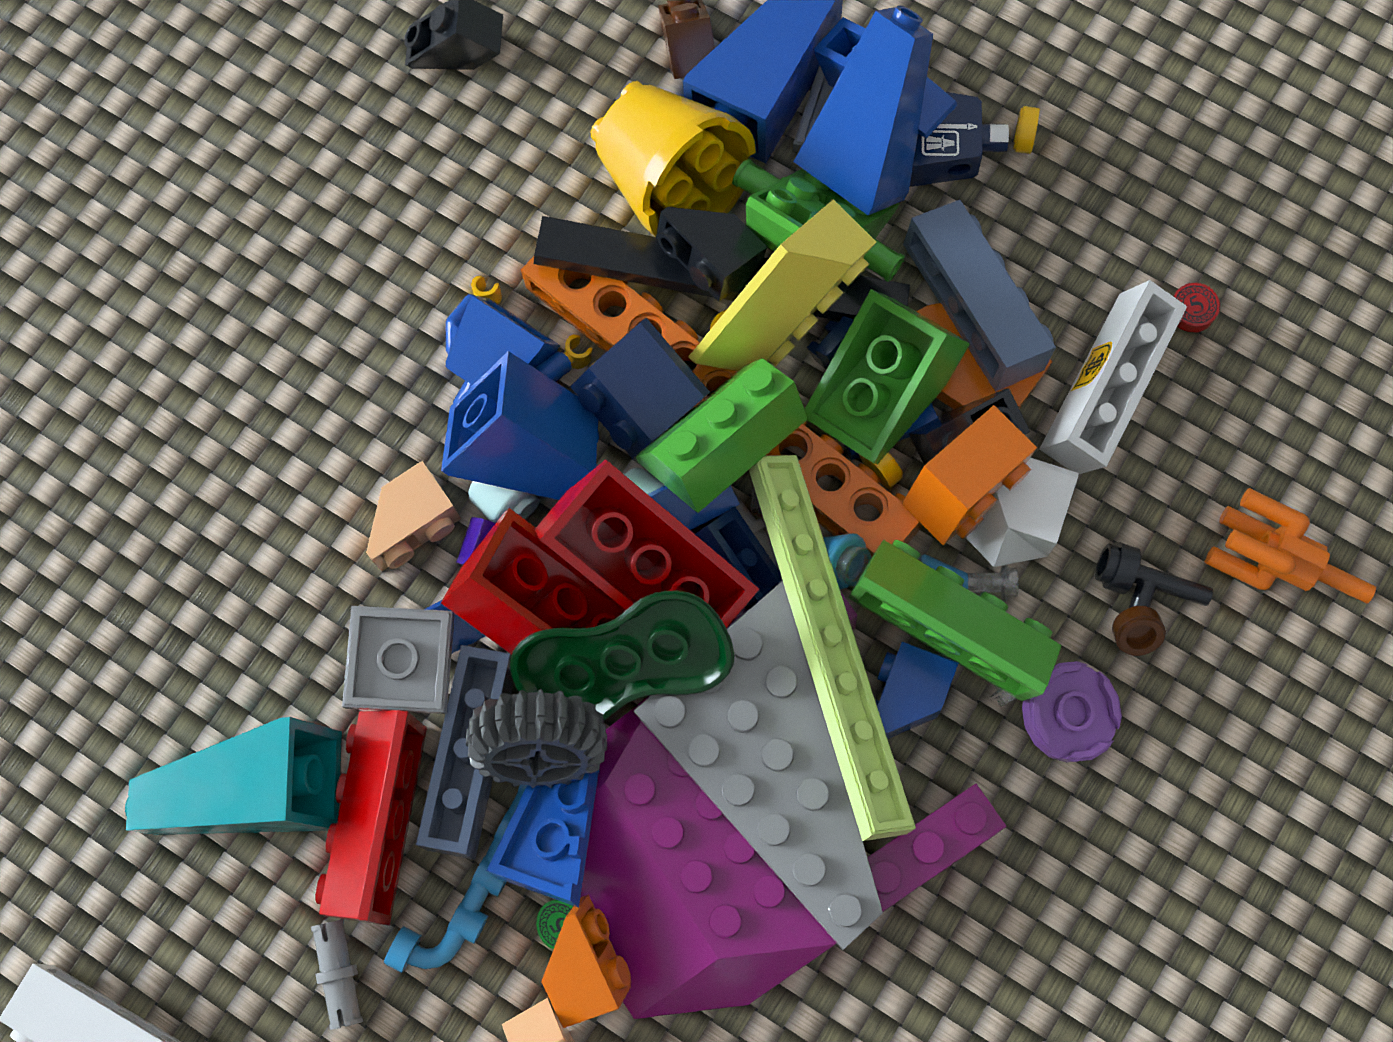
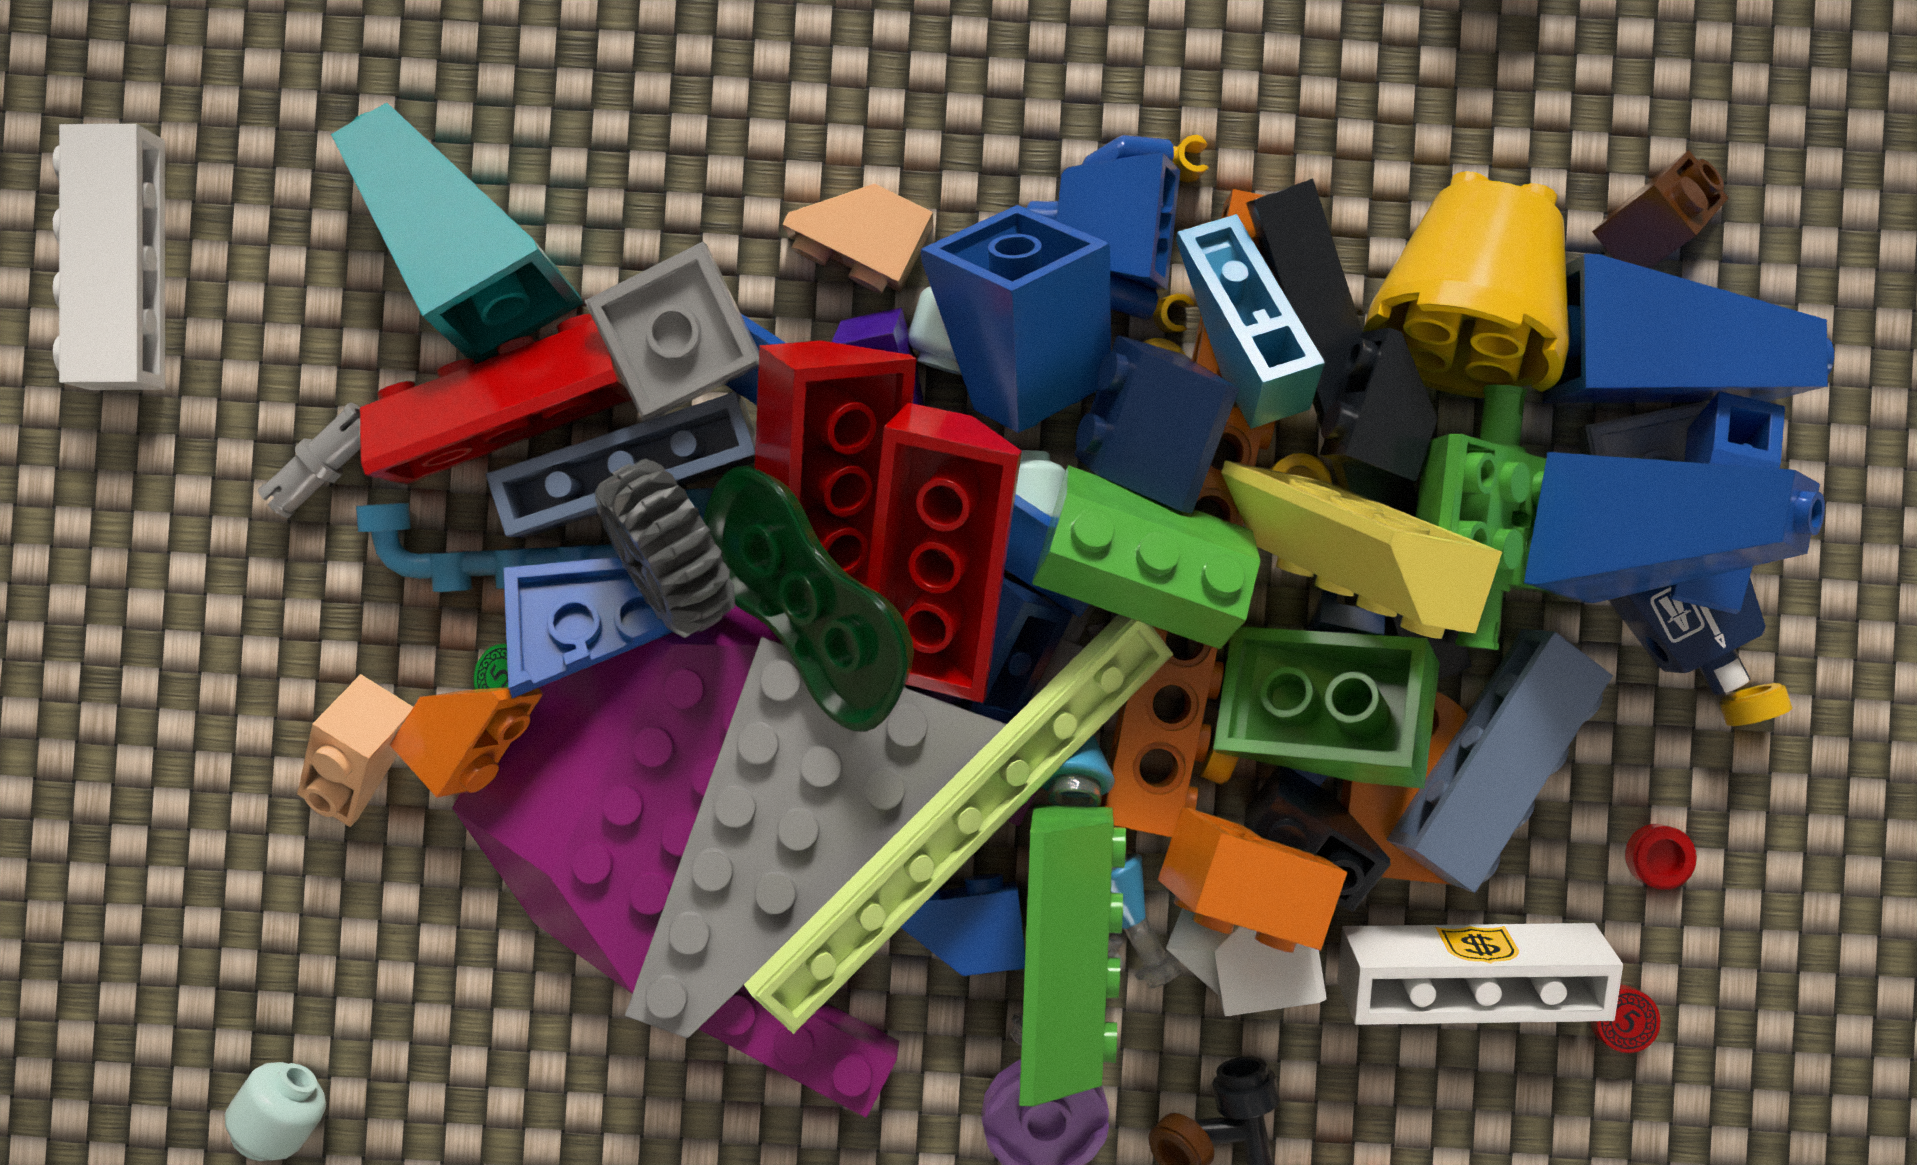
camera: 55 degrees right, 15 degrees up
none -> dark azure slope [1176,214,1325,429]
none -> red tile [1625,824,1697,890]

